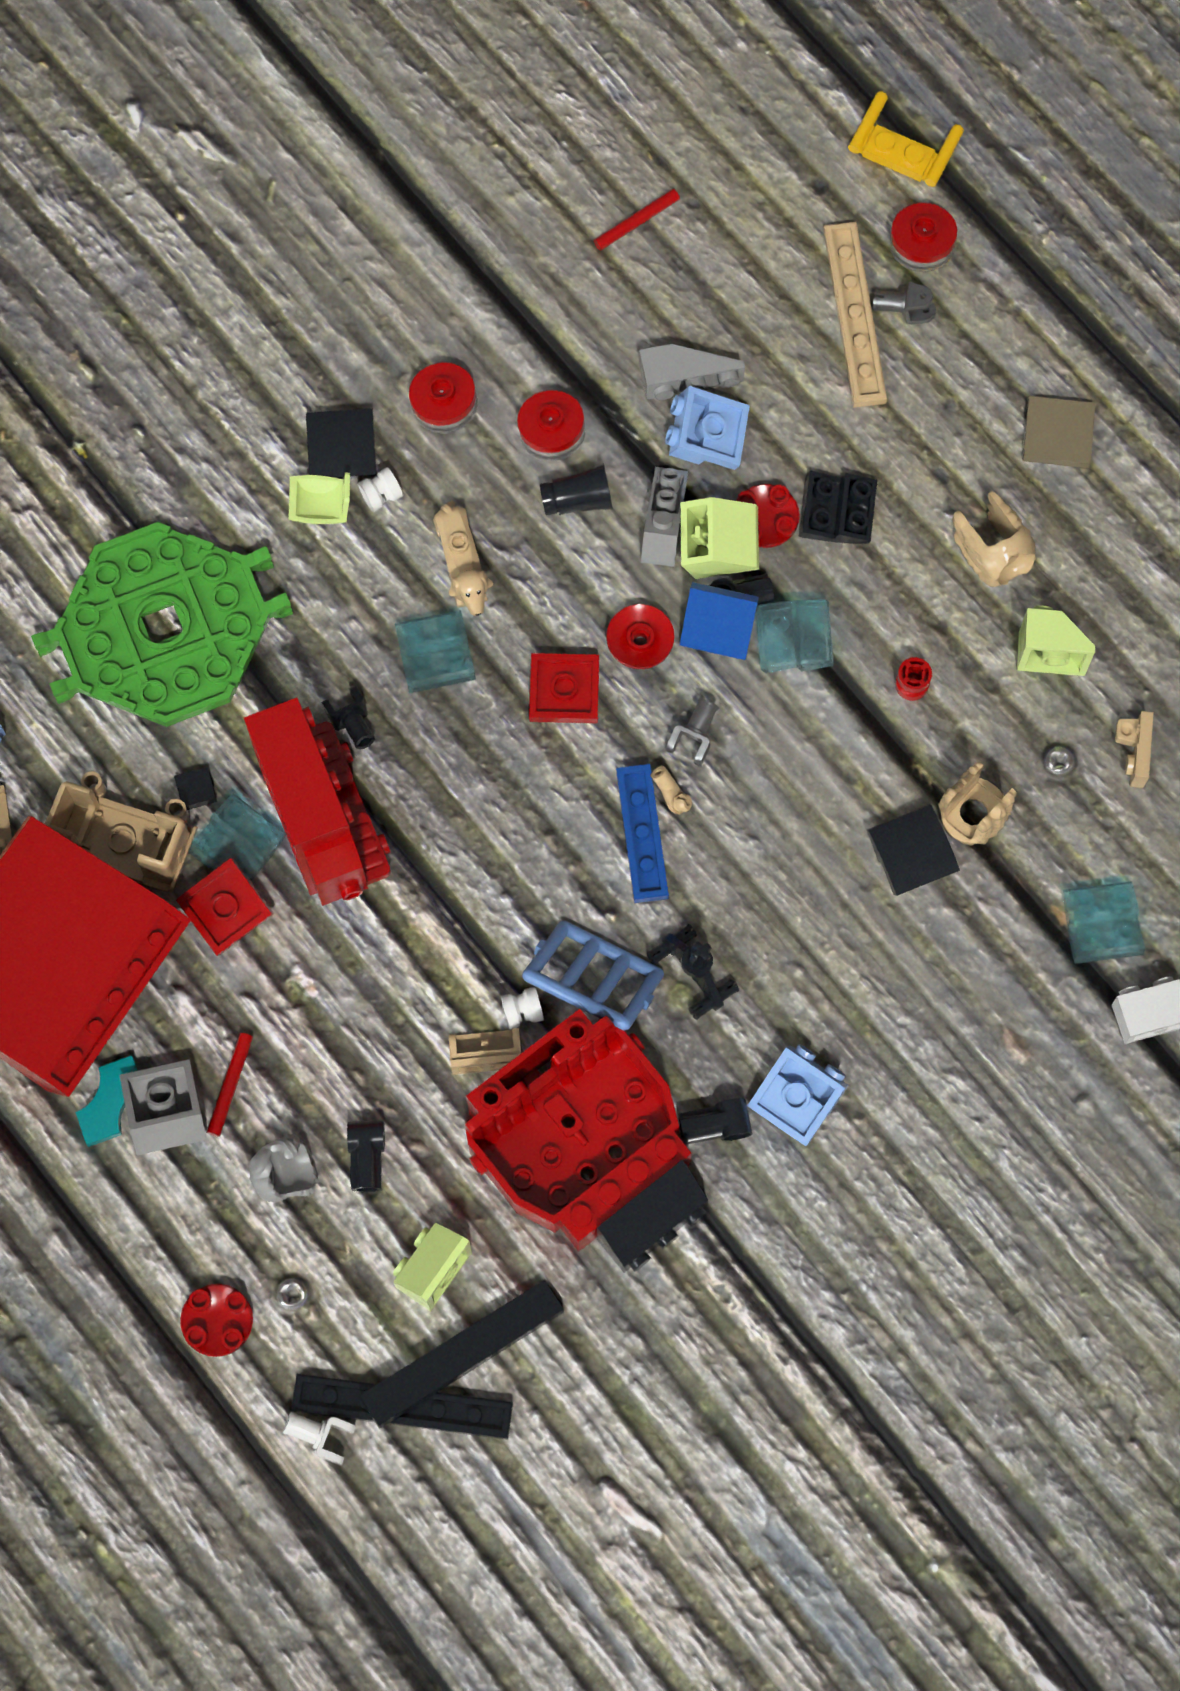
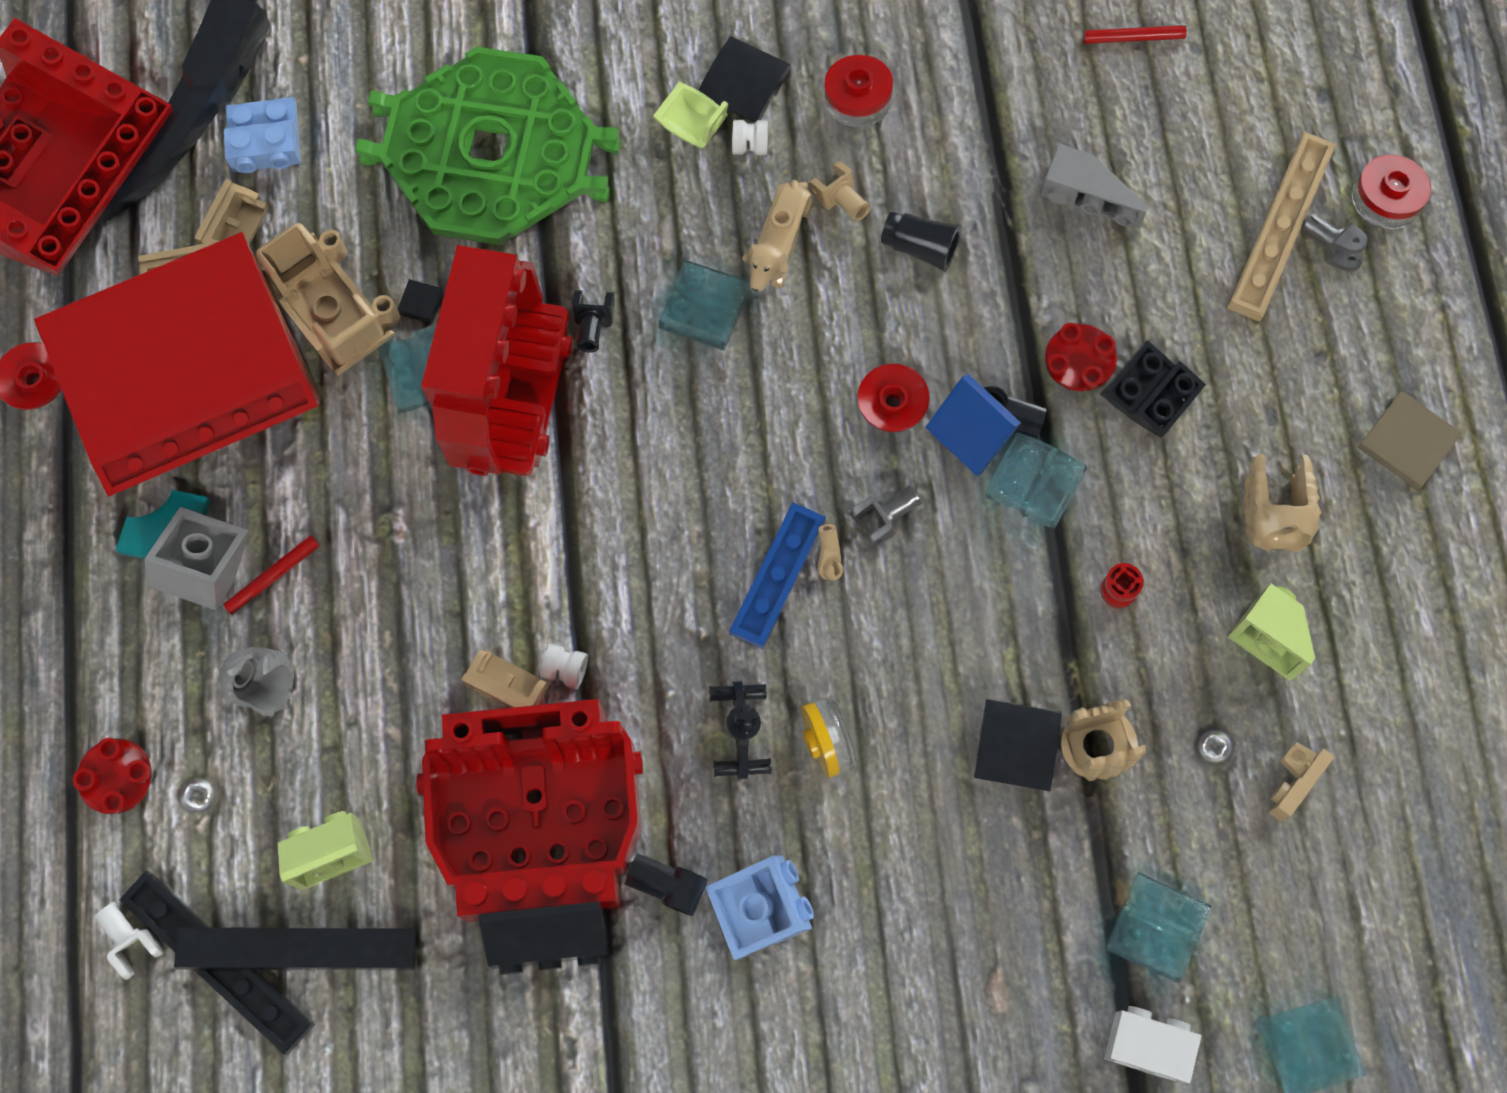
camera: 35 degrees right, 0 degrees up
red plate [176,858,274,956] -> none
black piece [347,1121,385,1193] -> none
red piece [517,390,586,461] -> none
medium blue bar [522,921,664,1030] -> none
red plate [529,653,599,723] -> none
light grey slope [641,467,688,567] -> none
light blue plate [665,386,750,470] -> none
yellowish green slope [680,497,759,579] -> none
yellow plate [848,91,964,187] -> none
none -> piece [801,696,857,779]
none -> tan piece [808,161,870,222]

